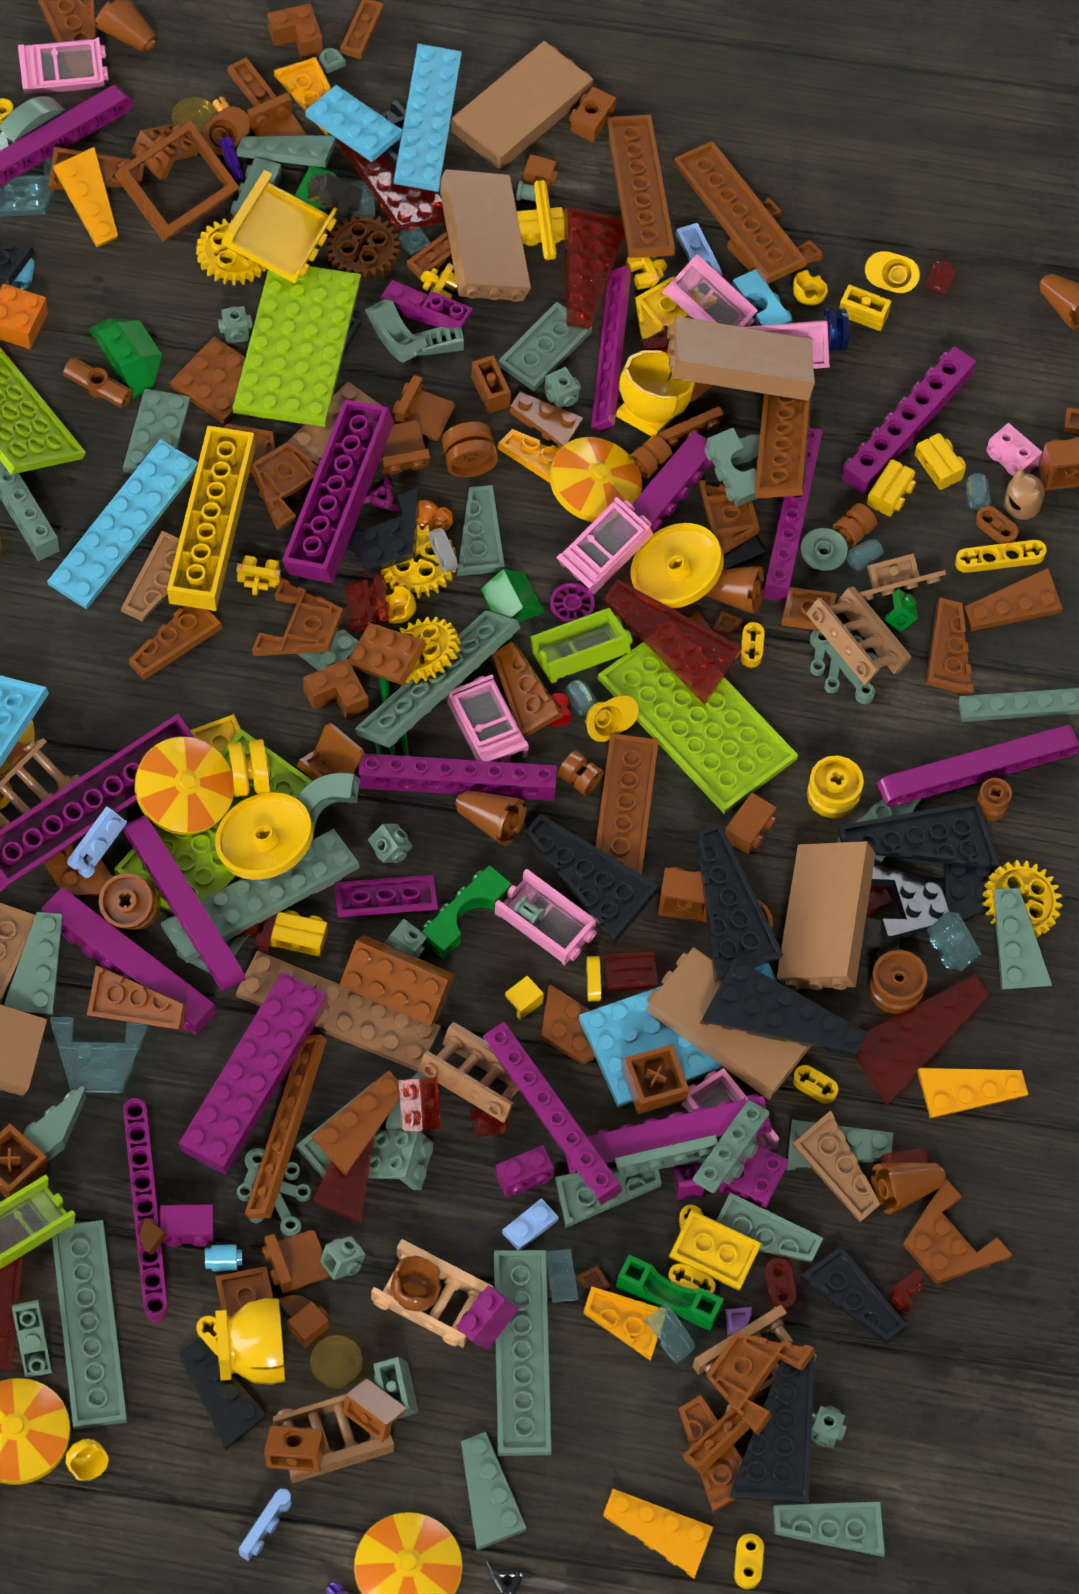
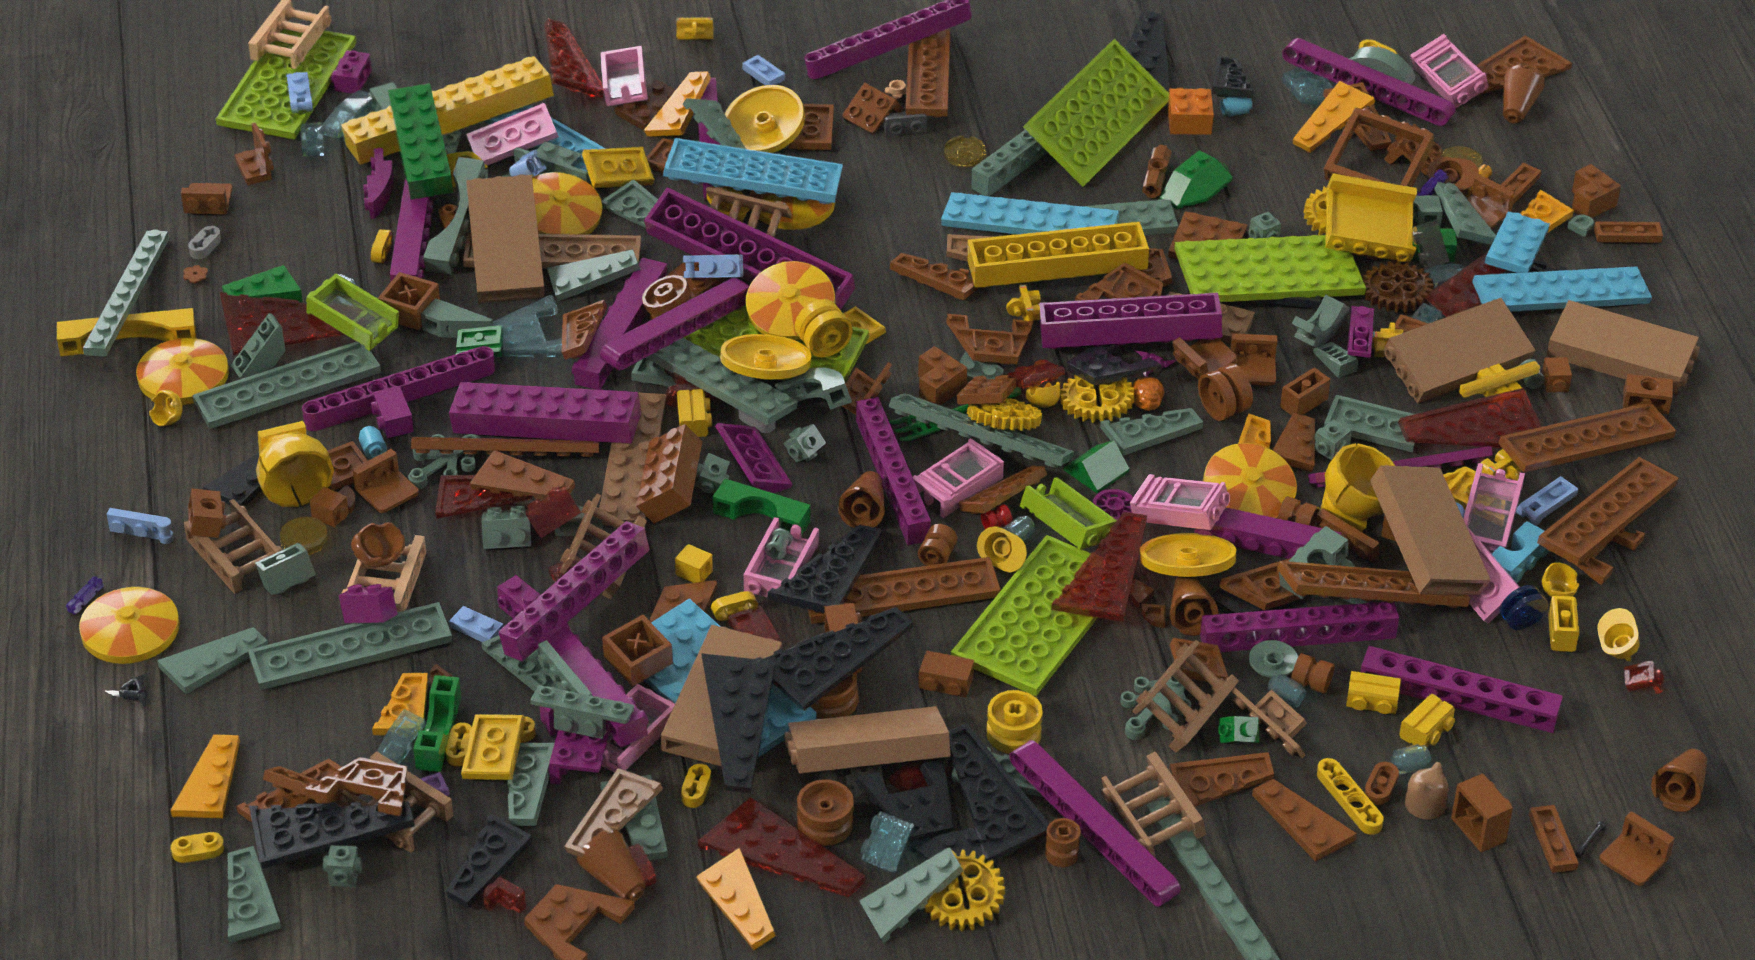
camera: 75 degrees right, 20 degrees down
reddish brown tile [140,1218,168,1255] -> none
sand green brick [319,1236,365,1280] -> none
panel [342,1379,406,1442] -> none
light grey beam [429,528,458,573] -> none
clear light blue slope [546,1249,578,1303] -> none
yellow beam [740,622,764,668] -> none
clear red plate [765,1258,797,1310] -> none
bright pink brick [986,423,1043,476] -> none
none -> green plate [456,325,504,357]
none -> medium nougat fence [1101,752,1206,858]

